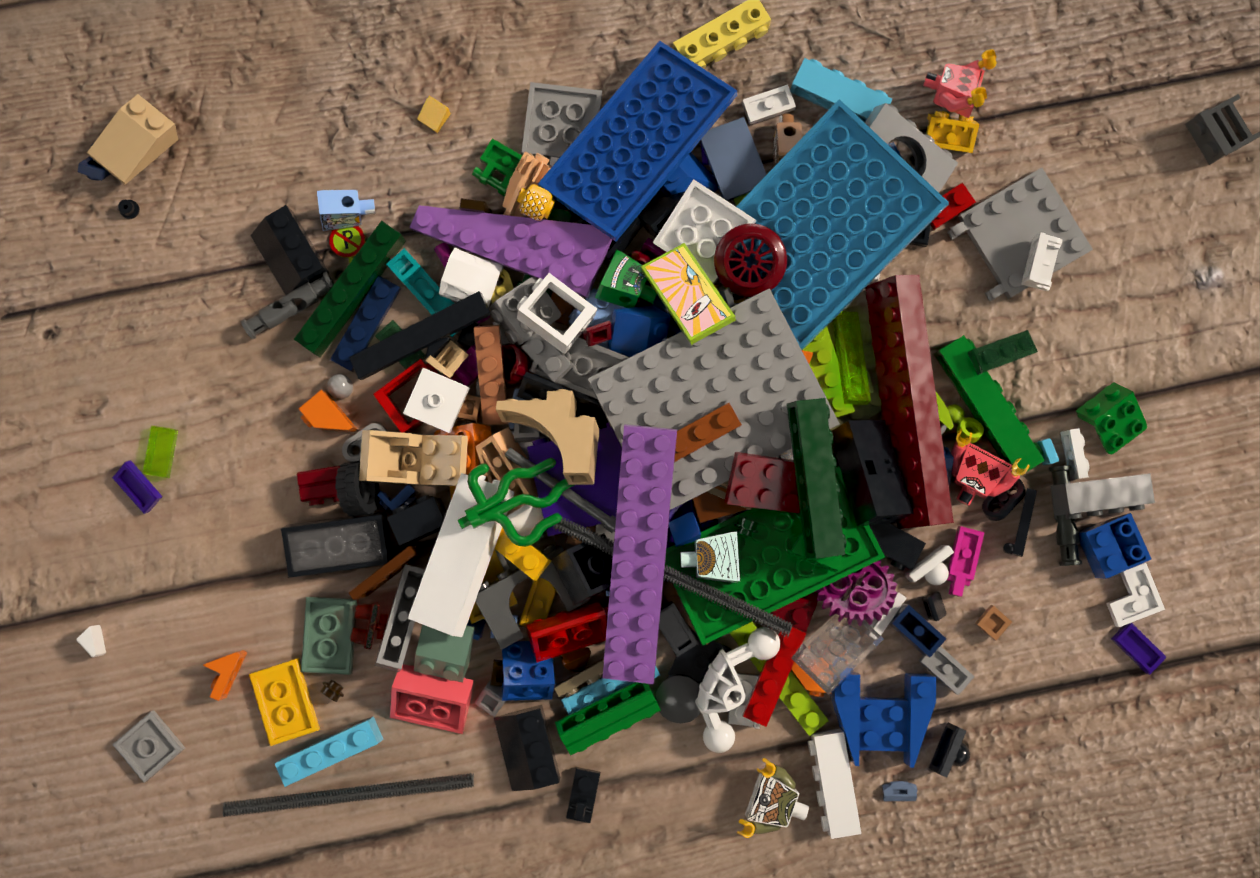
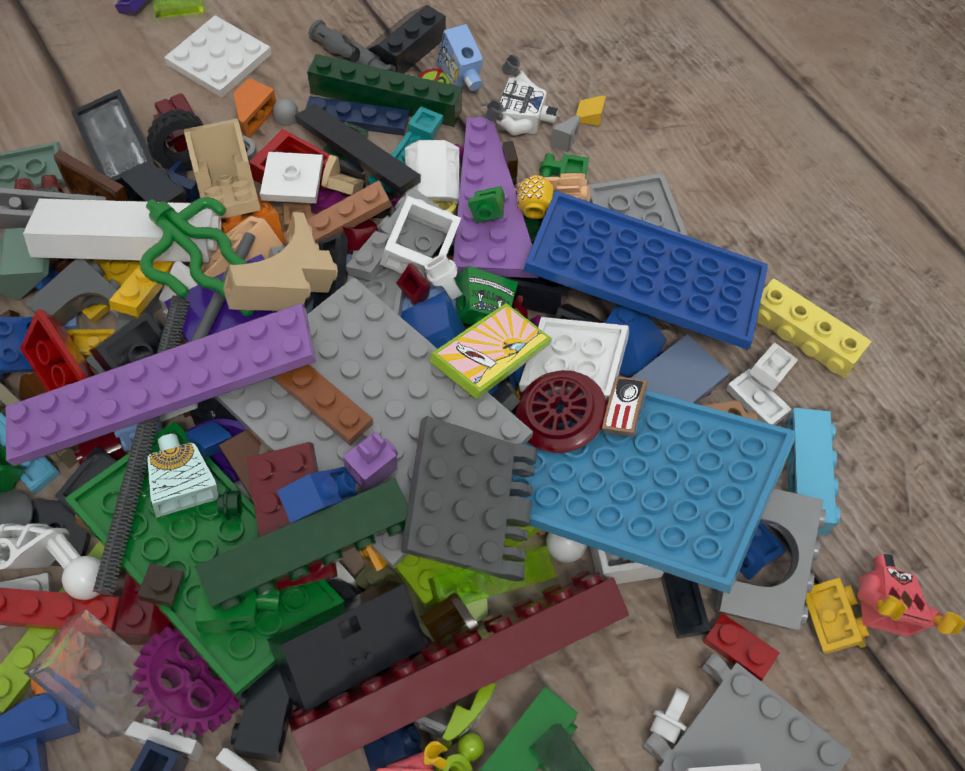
camera: 70 degrees right, 25 degrees down
none -> dark brown plate [137,563,185,608]
none -> white plate [164,16,272,98]
none -> blue slope [277,467,358,524]
none -> medium lavender brick [343,432,398,492]
none -> dark grey hinge [401,416,537,581]
none -> dark brown tile [420,592,480,643]
none -> white piece [425,254,462,300]
none -> green bracket [468,186,505,223]
none -> torso [486,55,559,136]
none -> light grey slope [551,115,580,152]
none -> slope [602,377,648,437]
none -> white piece [650,687,690,744]
none -> white plate [749,342,798,391]

